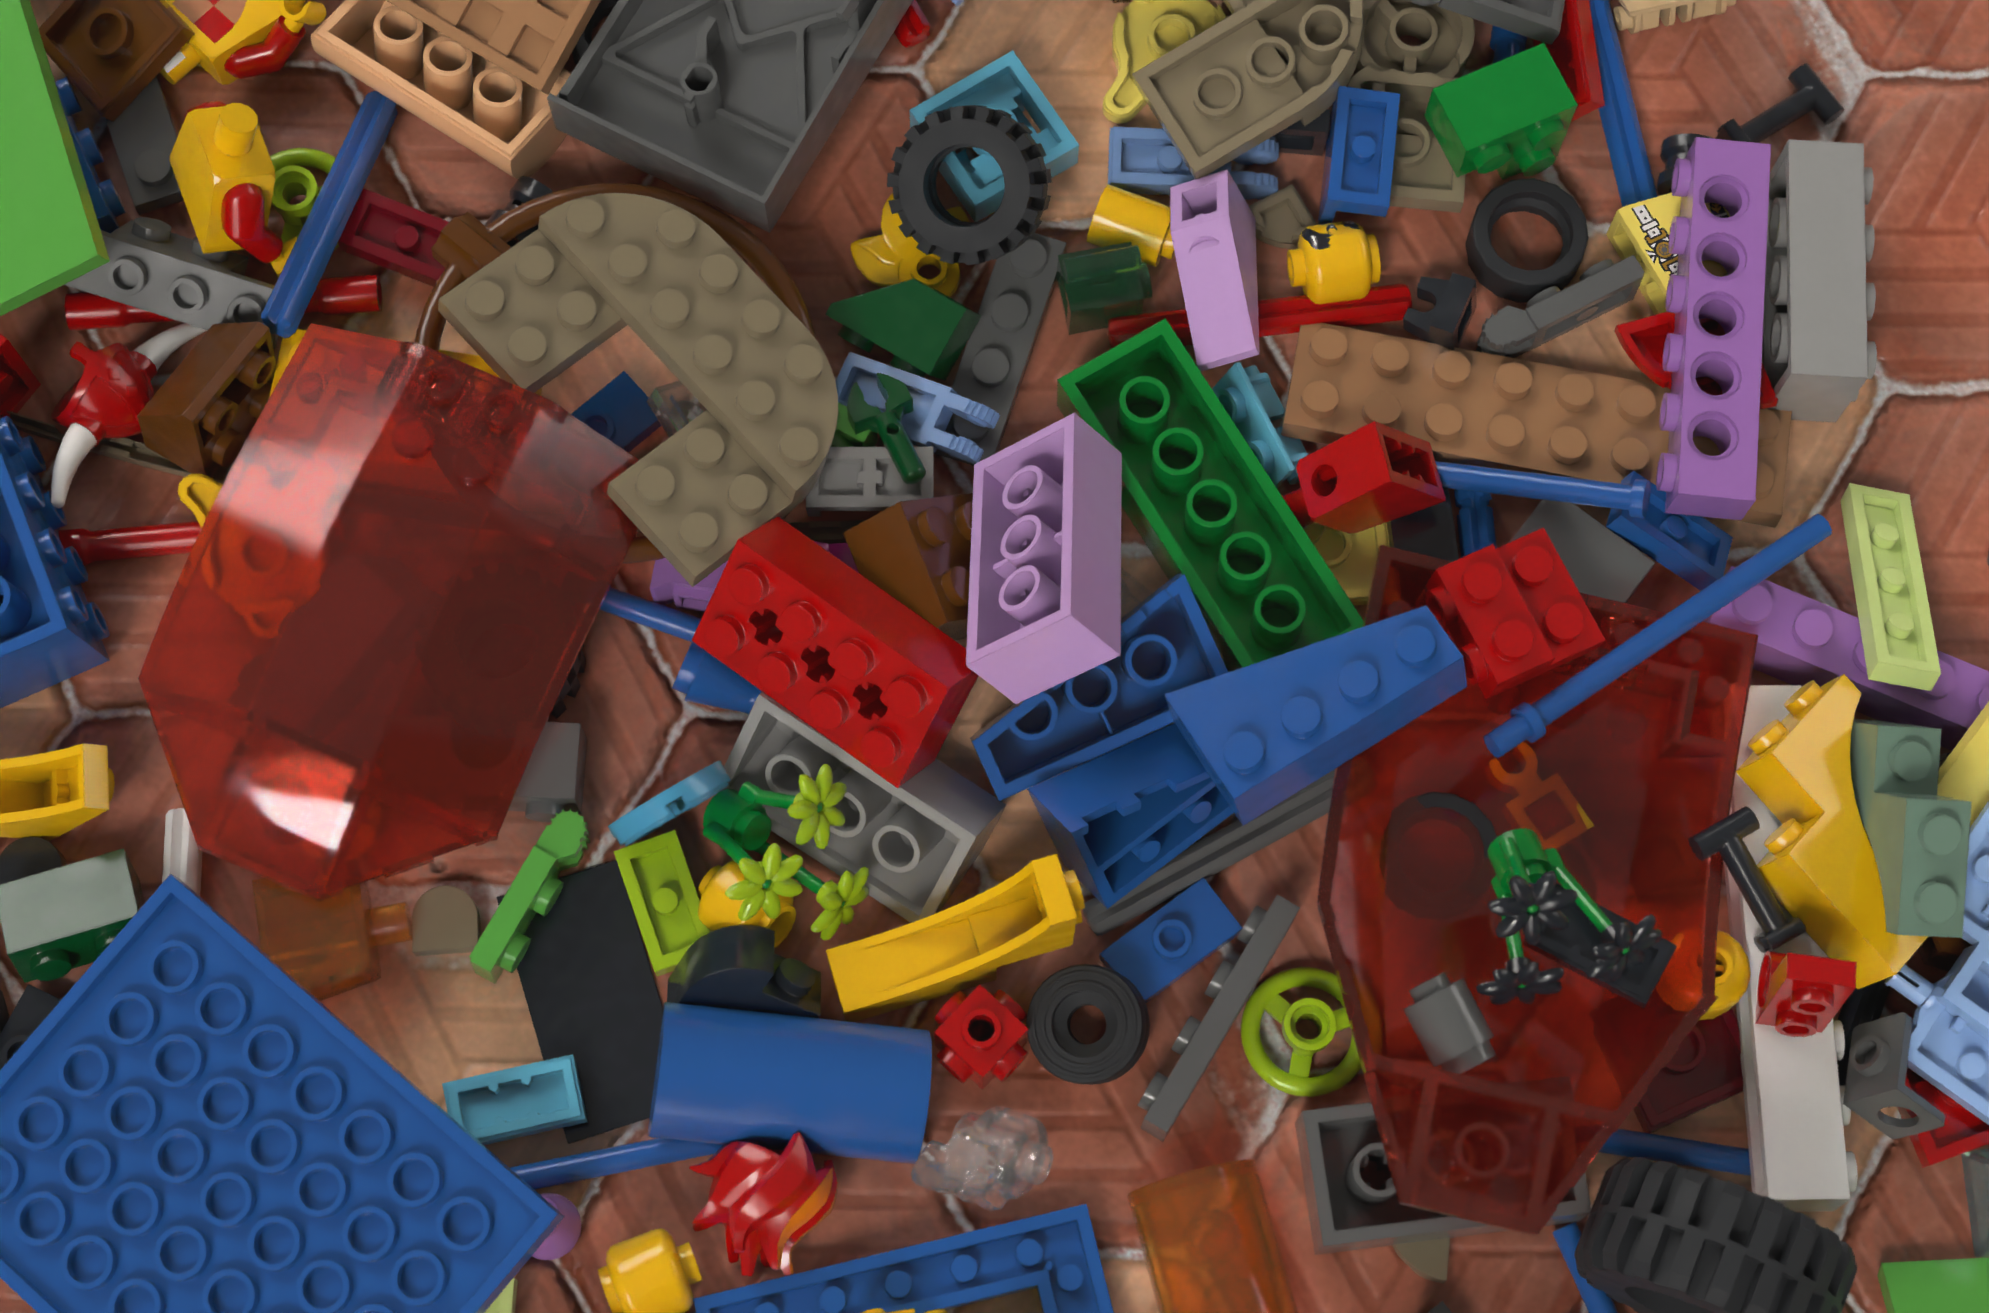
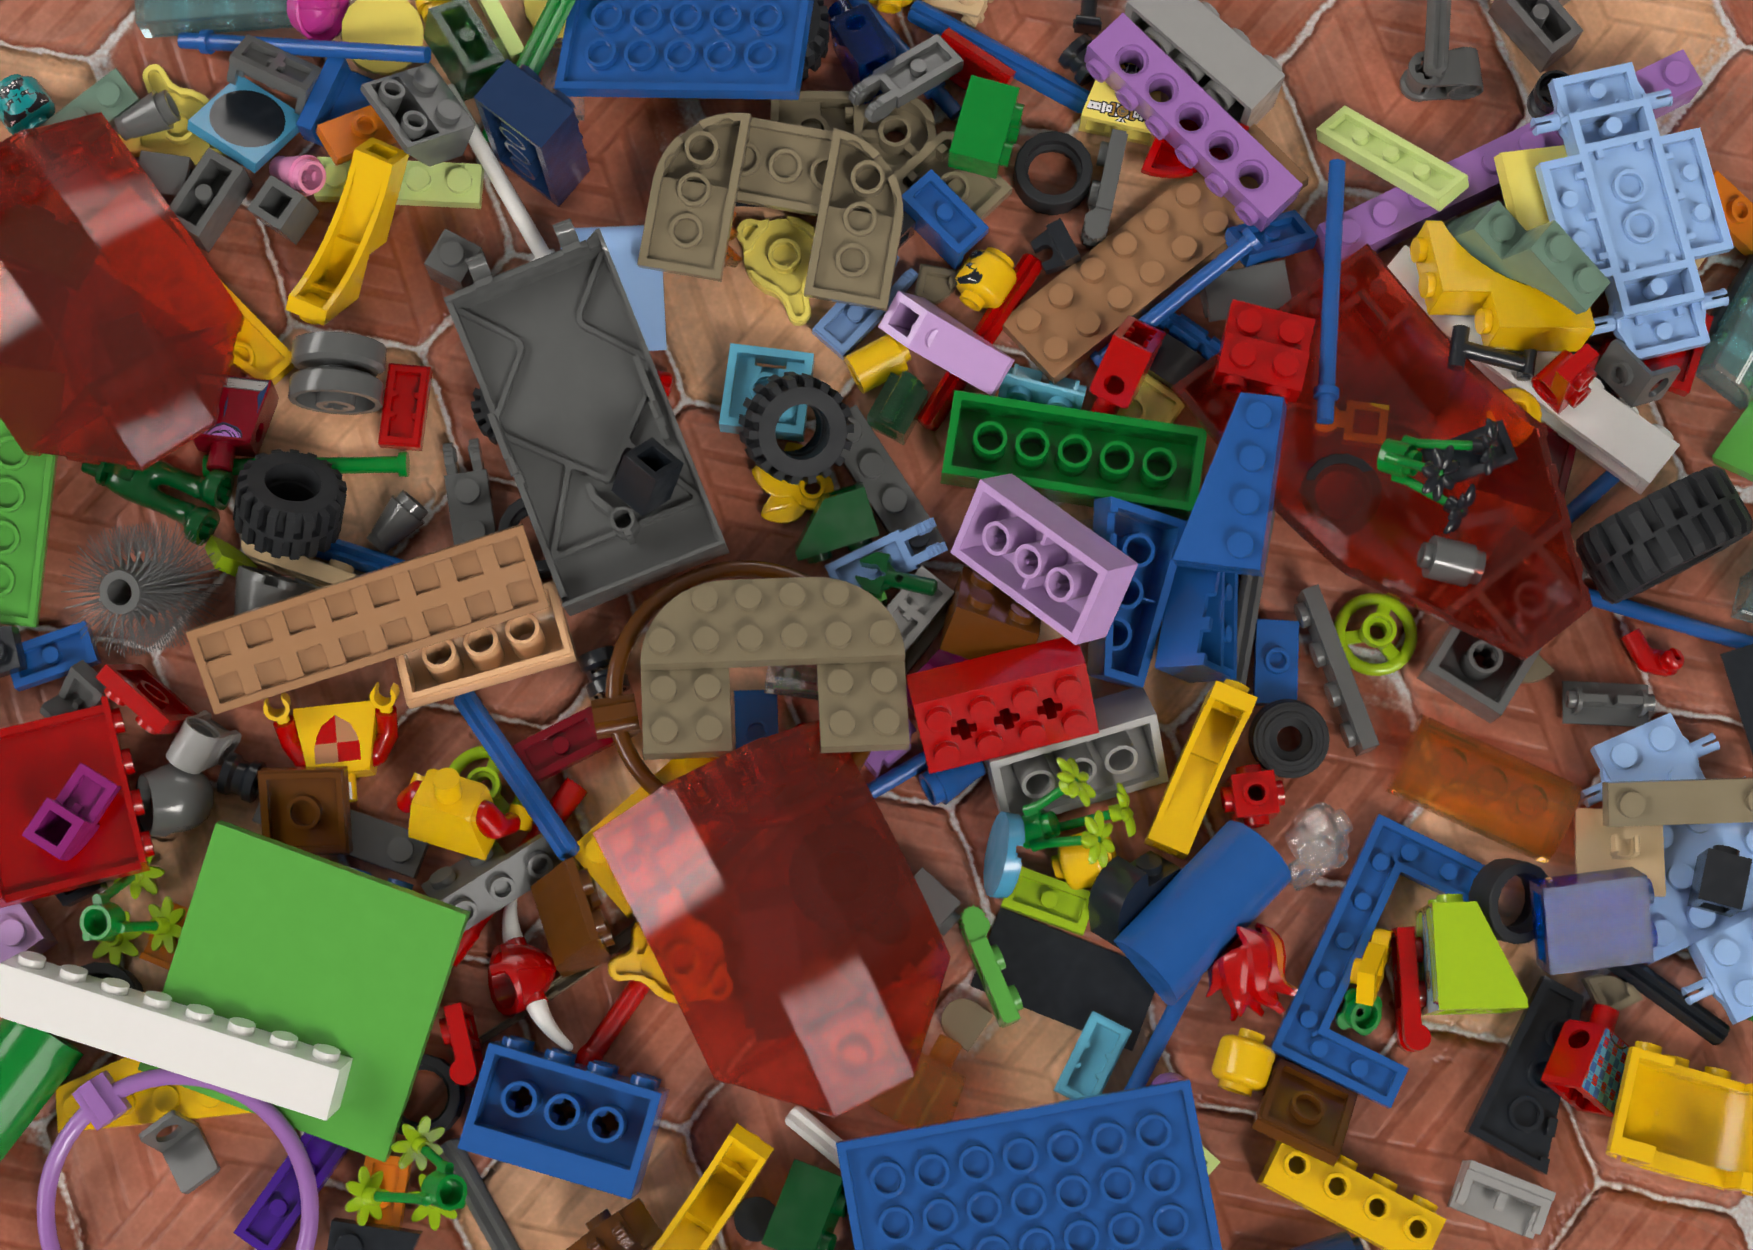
camera: 50 degrees left, 5 degrees up
none -> black brick [611,437,684,517]

